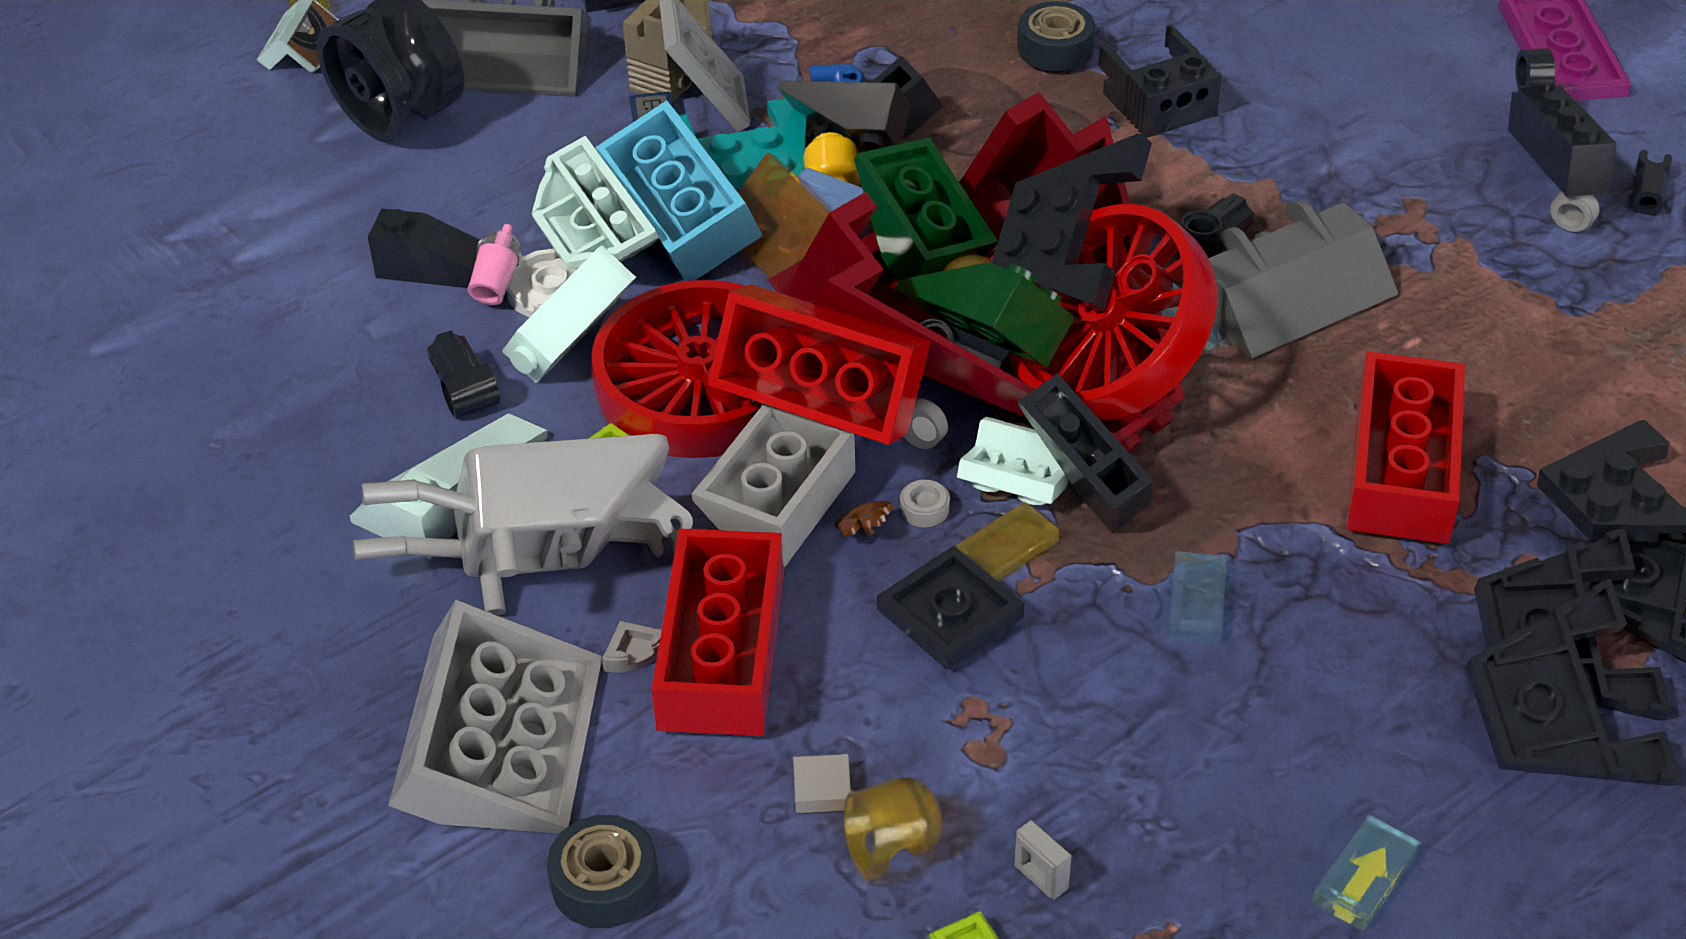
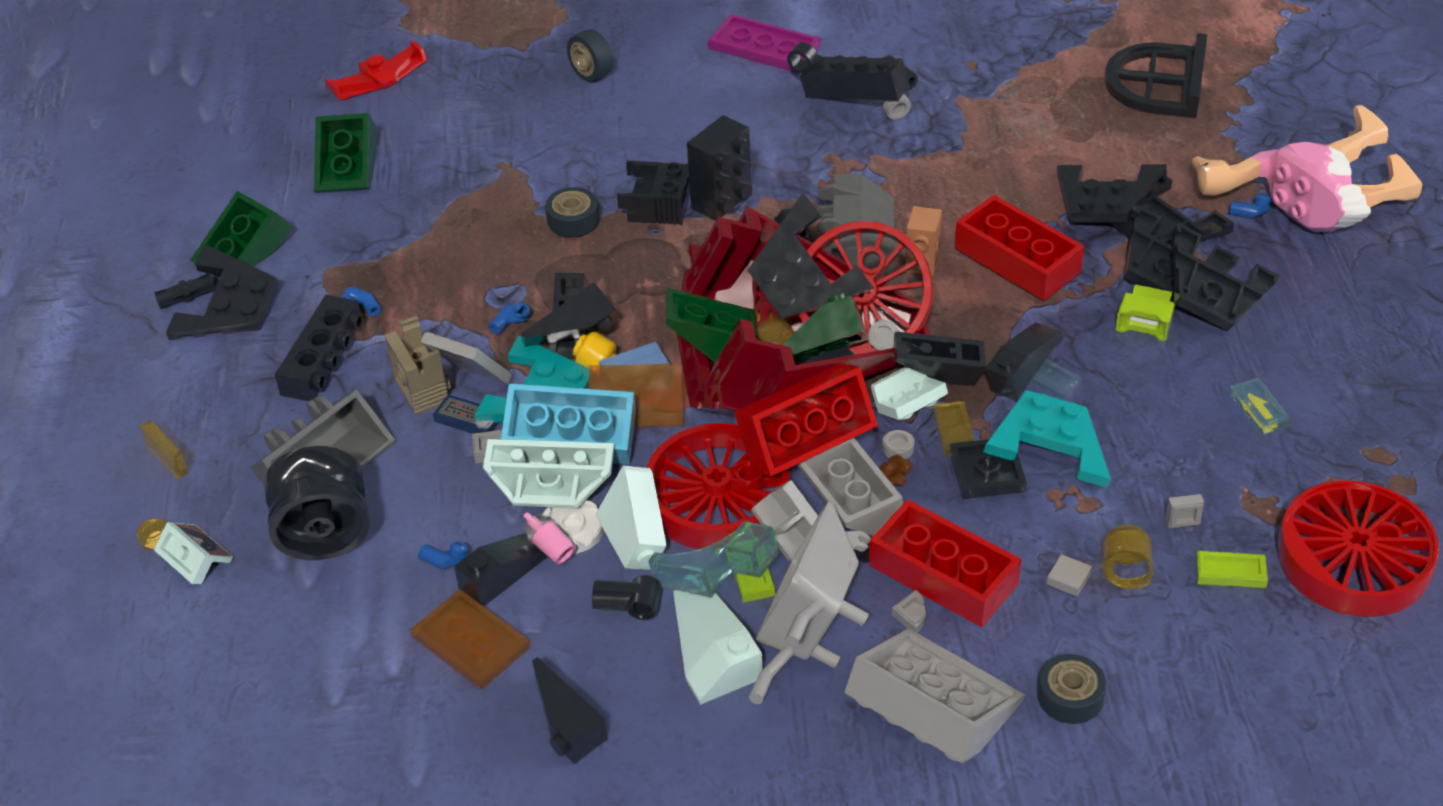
camera: 55 degrees left, 0 degrees up
none -> clear orange tile [410,589,531,690]
none -> blue arm [418,541,468,569]
none -> black slope [532,657,608,764]
none -> clear light blue arch [648,521,780,598]
none -> black brick [687,115,752,221]
none -> light grey panel [751,480,818,561]
none -> light grey tile [868,320,899,351]
none -> nougat brick [906,206,942,276]
none -> teal wing [983,390,1111,488]
none -> black slope [985,322,1063,401]
none -> lime piece [1116,285,1175,341]

